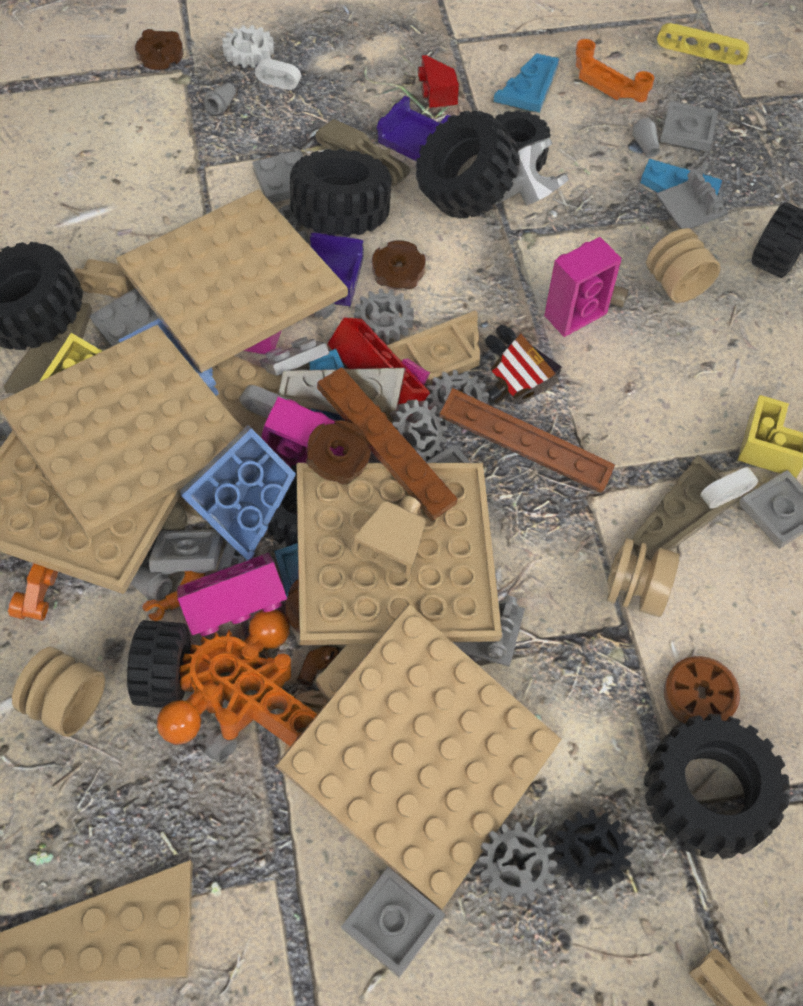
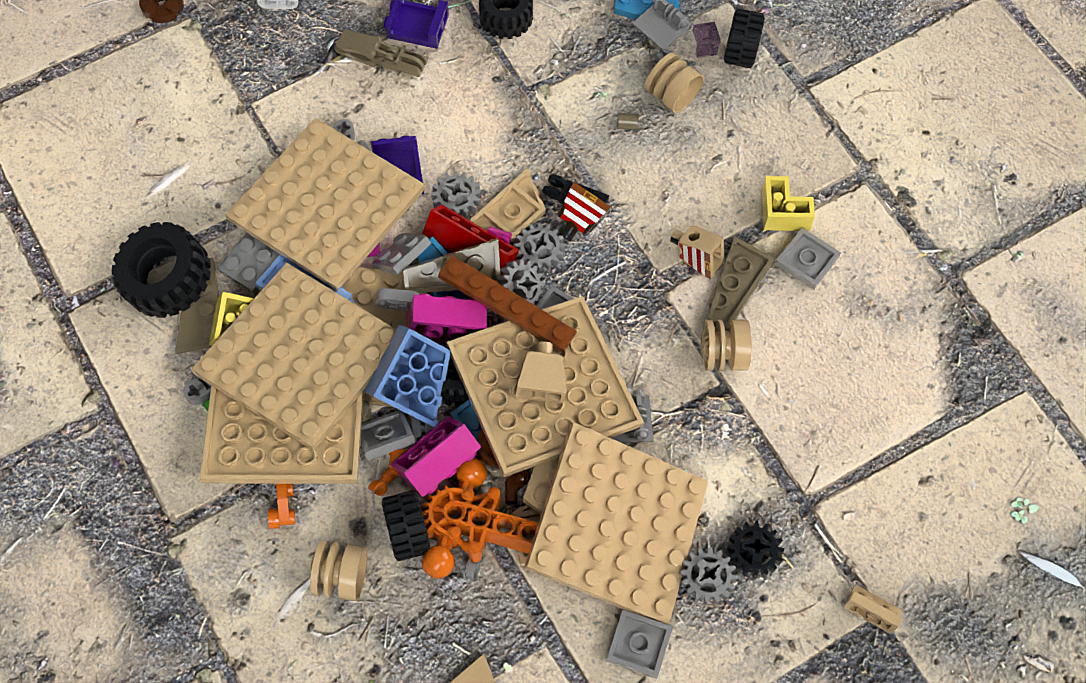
camera: 20 degrees left, 5 degrees up
tan bracket [74,259,135,298] -> none
light grey cone [131,565,172,601] -> none
light grey cone [204,83,236,115] -> none
light grey plate [252,150,303,203] -> none
black tyre [290,149,392,236] -> none
reddish brown plate [306,420,371,484] -> none
reddish brown plate [372,240,426,289] -> none
black tyre [416,110,520,219] -> none
dark orange plate [439,388,616,493] -> none
light grey connector [495,137,569,205] -> none
dark pink brick [544,237,622,337] -> none
black tyre [644,714,790,859] -> none
dark orange wheel [664,656,740,724] -> none
white beam [700,467,758,508] -> none
none -> tan torso [670,225,724,279]
none -> clear purple panel [693,21,720,58]

